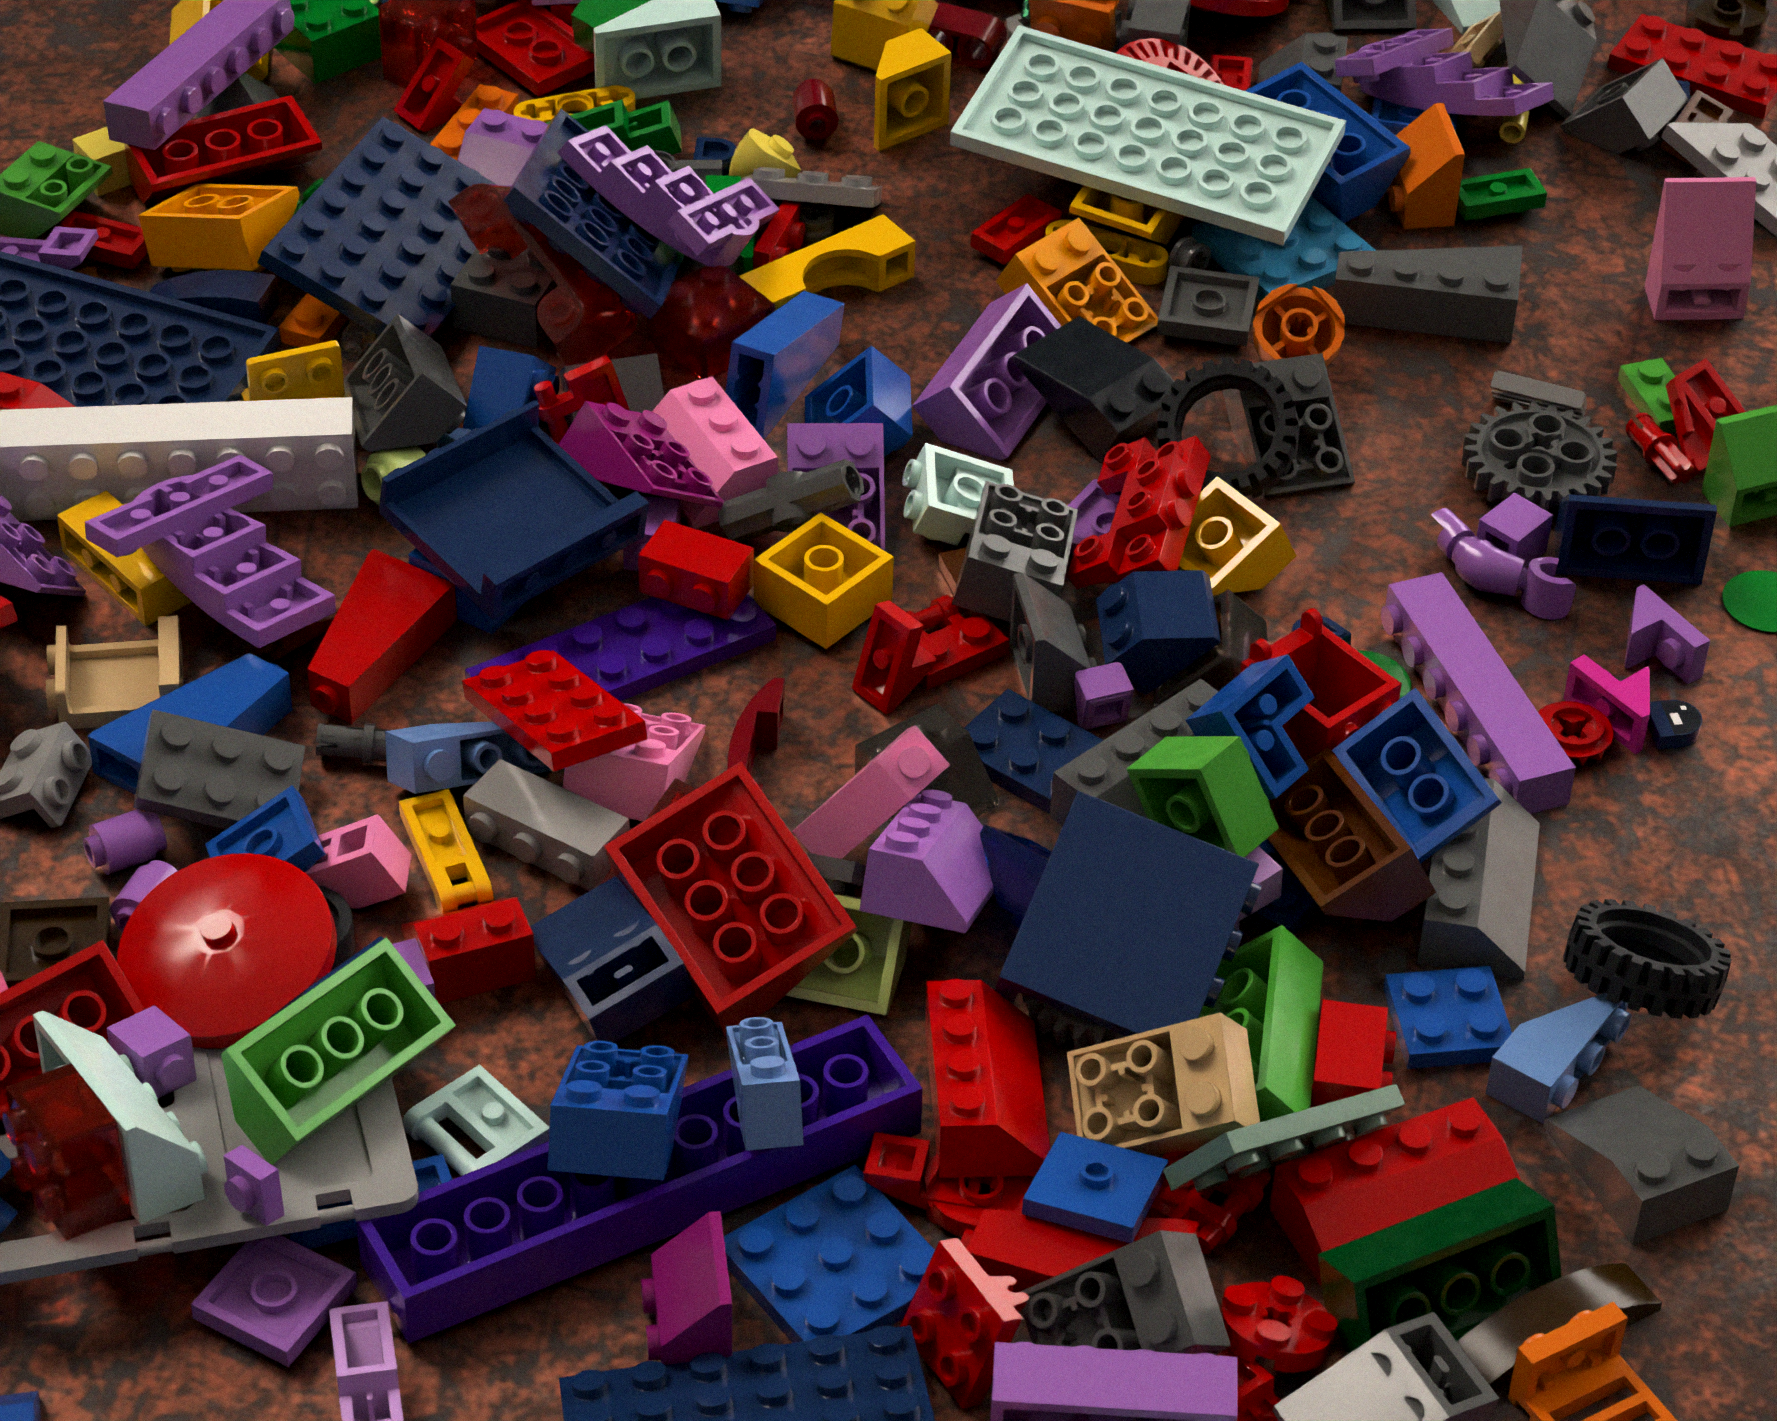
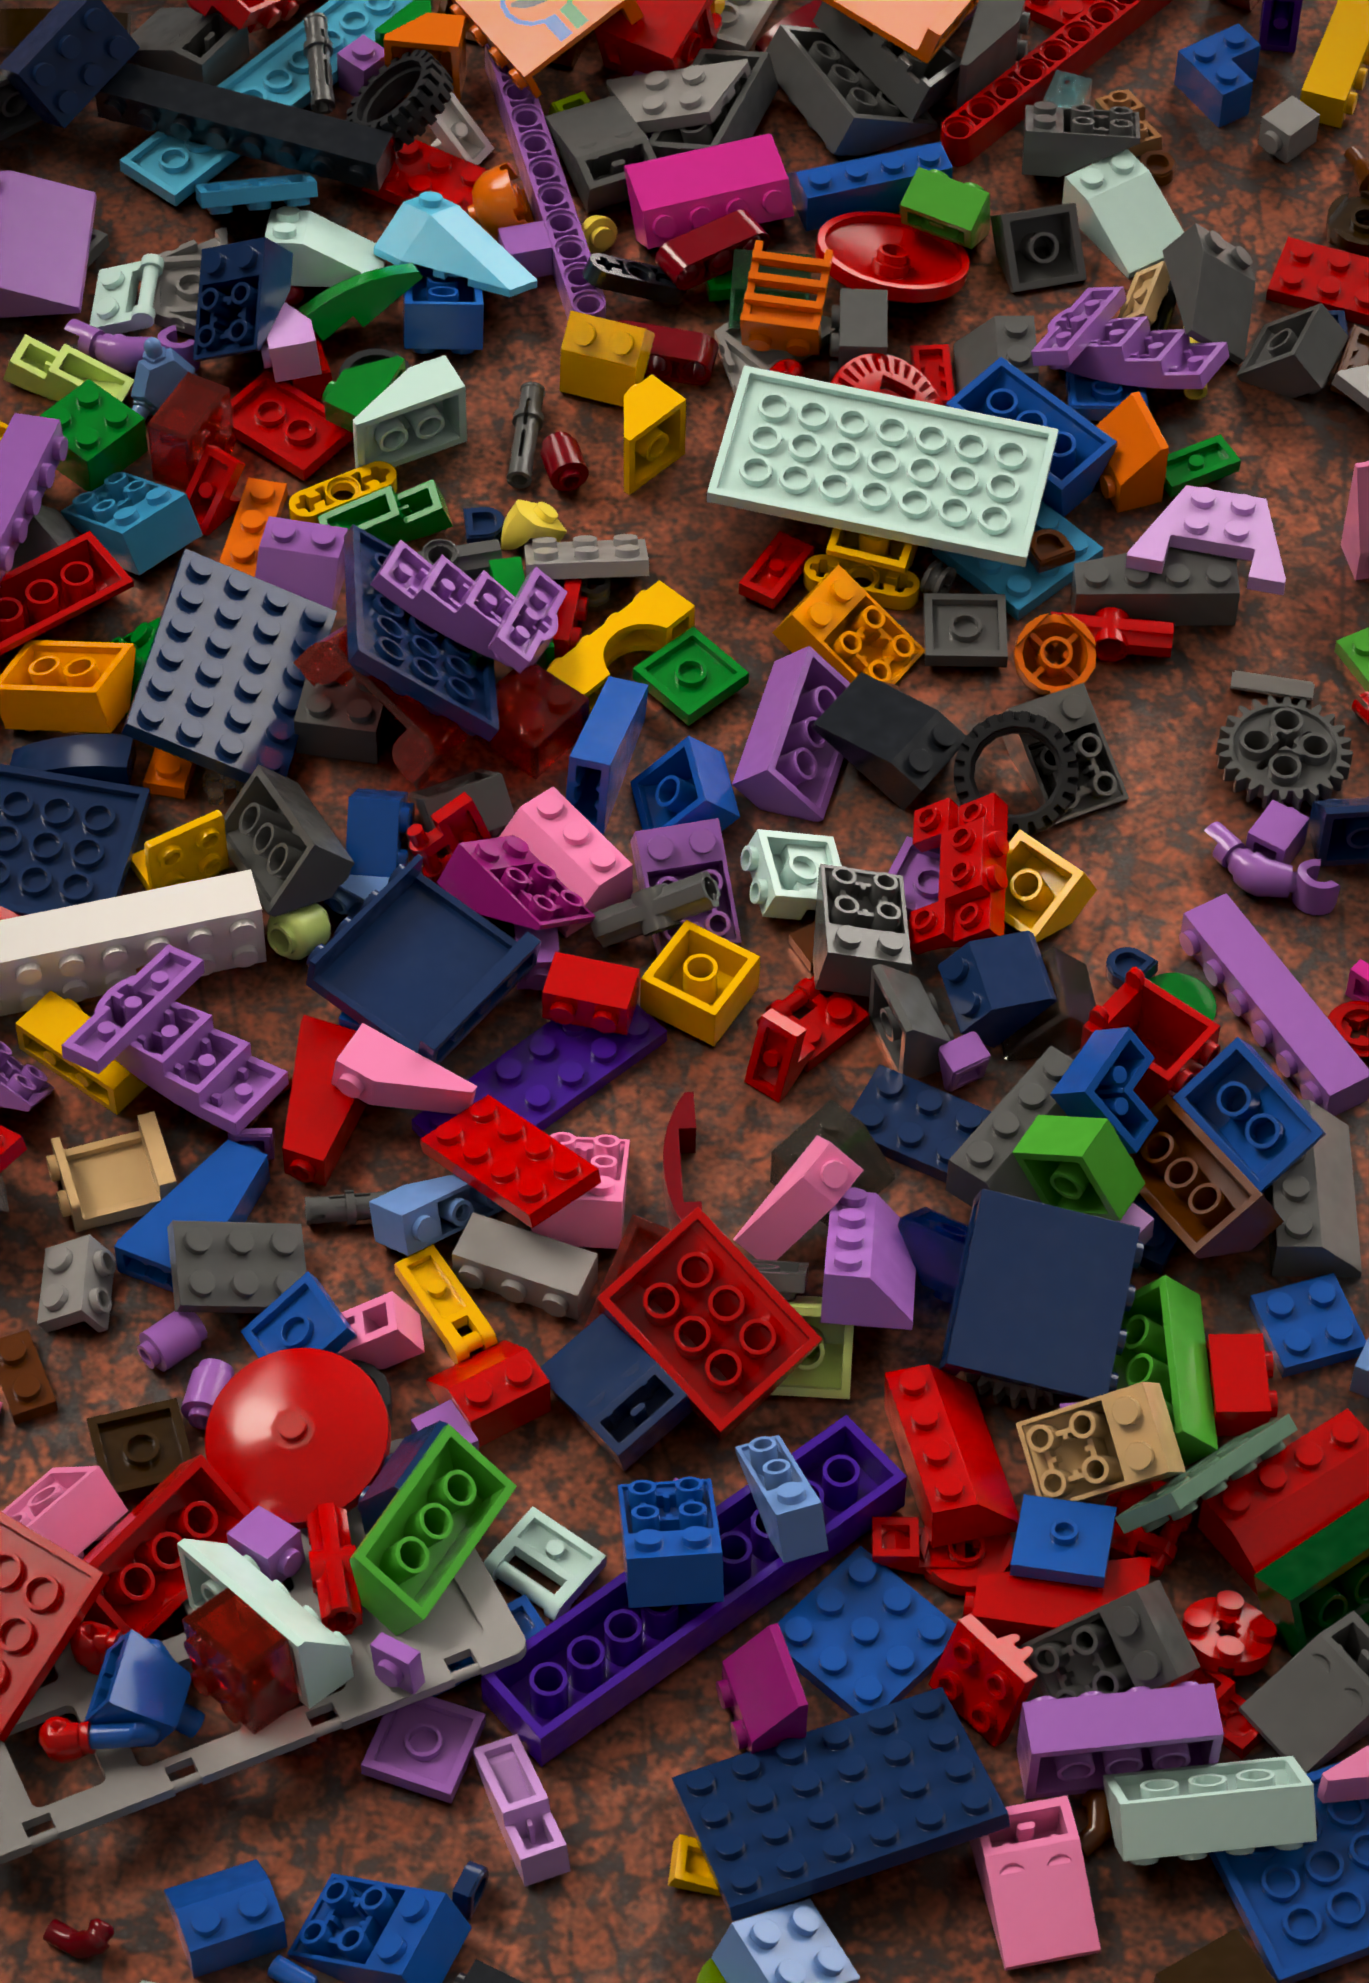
camera: 10 degrees left, 10 degrees up
none -> dark azure slope [61,472,203,575]
none -> medium lavender slope [228,1128,275,1159]
none -> red piece [306,1503,363,1635]
none -> bright pink slope [331,1023,477,1114]
none -> dark grey pin [506,381,545,489]
none -> green plate [633,626,749,726]
none -> reddish brown tile [1028,529,1076,573]
none -> red piece [1051,607,1174,662]
none -> lavender wing [1126,485,1286,595]

